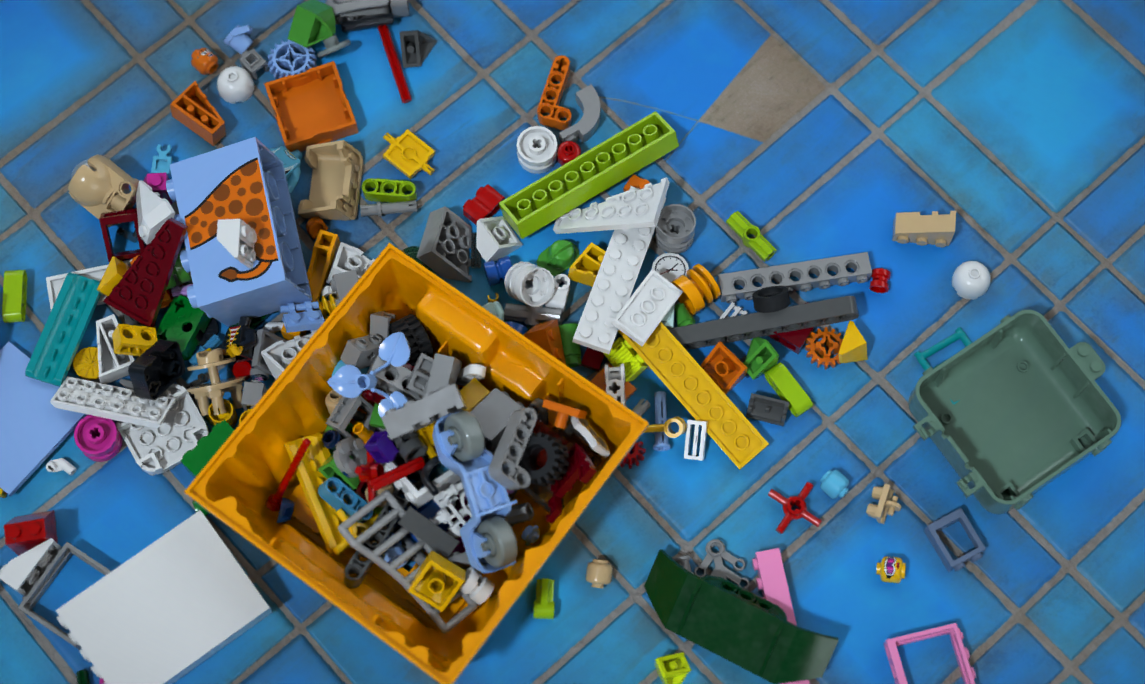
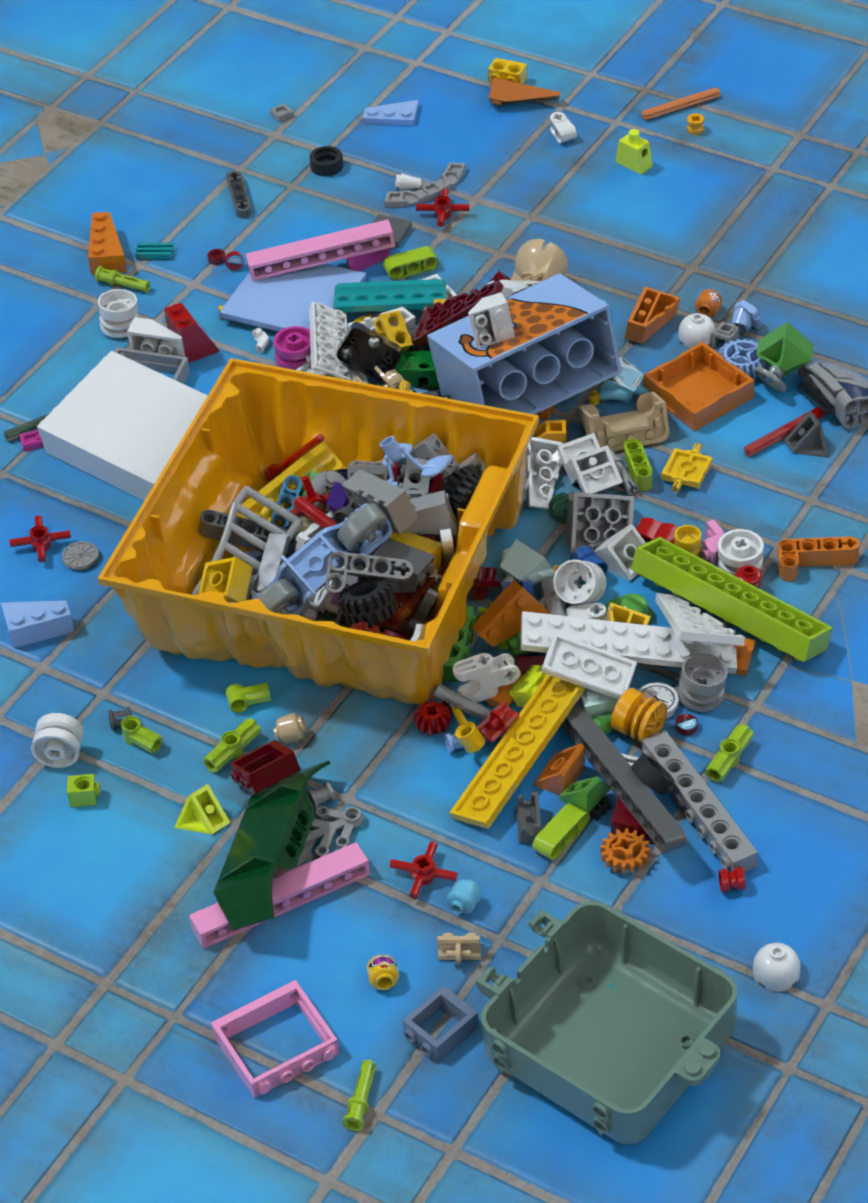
camera: 75 degrees right, 25 degrees down
blue slope [277,498,295,523] -> none
orange tile [306,217,328,240] -> none
orange tile [542,399,587,429] -> none
light grey arch [559,84,601,143] -> none
white tile [684,419,708,461] -> none
yellow slope [838,321,868,363] -> none
tan wedge [892,211,956,247] -> none
none -> lime piece [202,718,261,773]
none -> dark red window [229,739,301,795]
none -> lime pin [342,1060,377,1131]
none -> red hips [477,701,519,744]
none -> white bracket [556,433,623,494]
none -> yellow wheel [674,525,701,558]
none -> dark red tile [675,714,698,735]
none -> bright pink slope [701,519,724,566]

